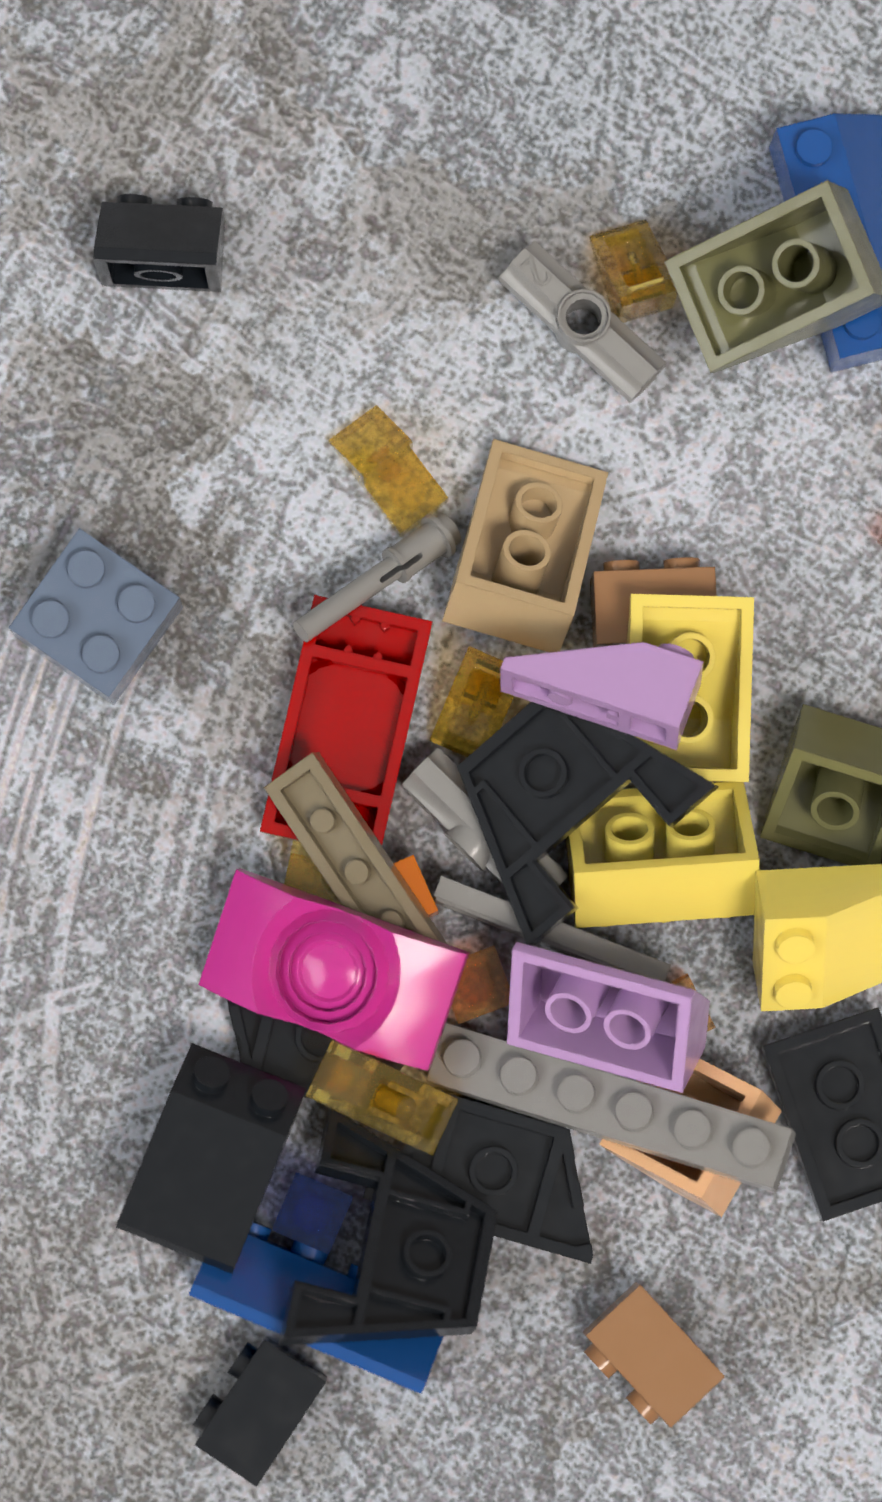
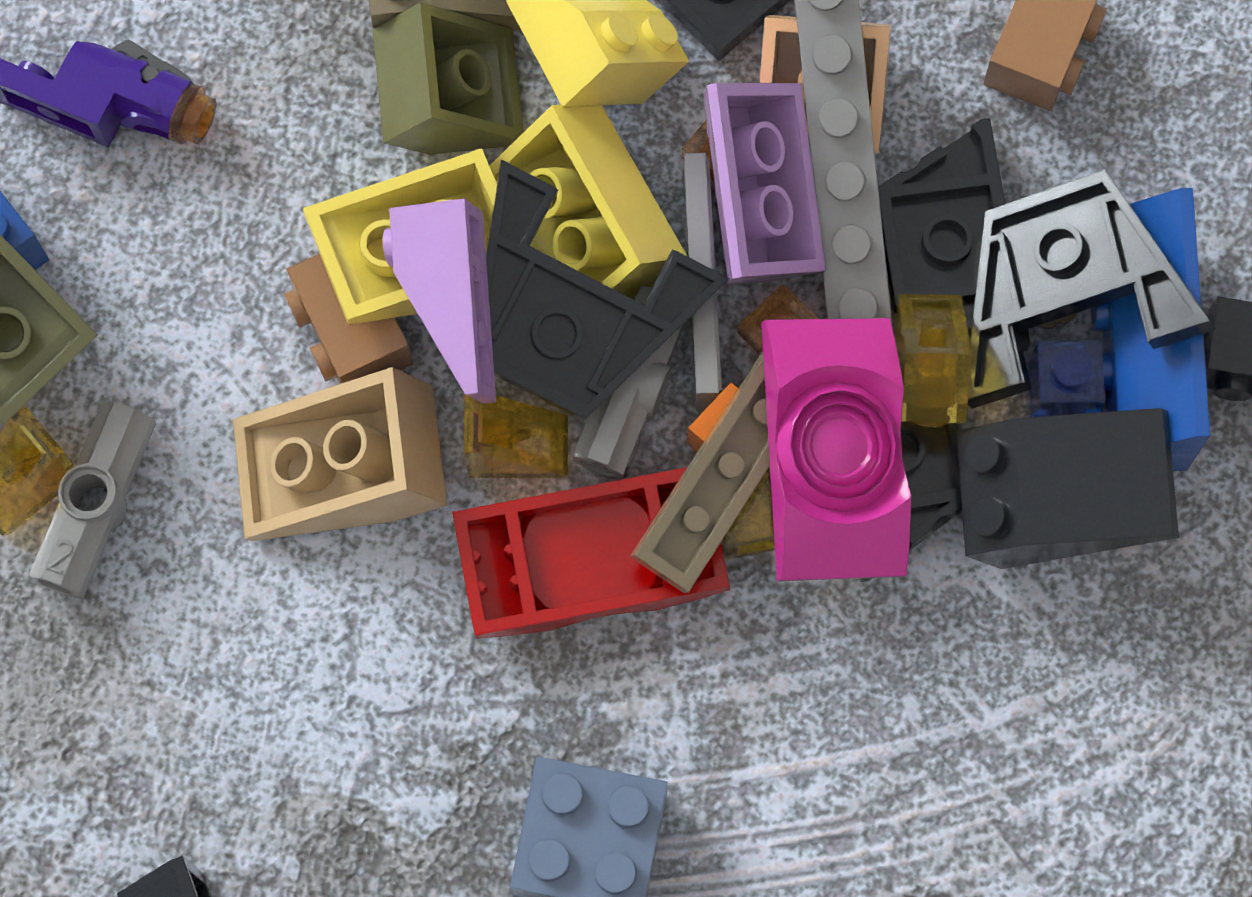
camera: 100 degrees left, 10 degrees down
light grey pin [293,513,461,642] -> none
clear yellow slope [328,405,449,537] -> none

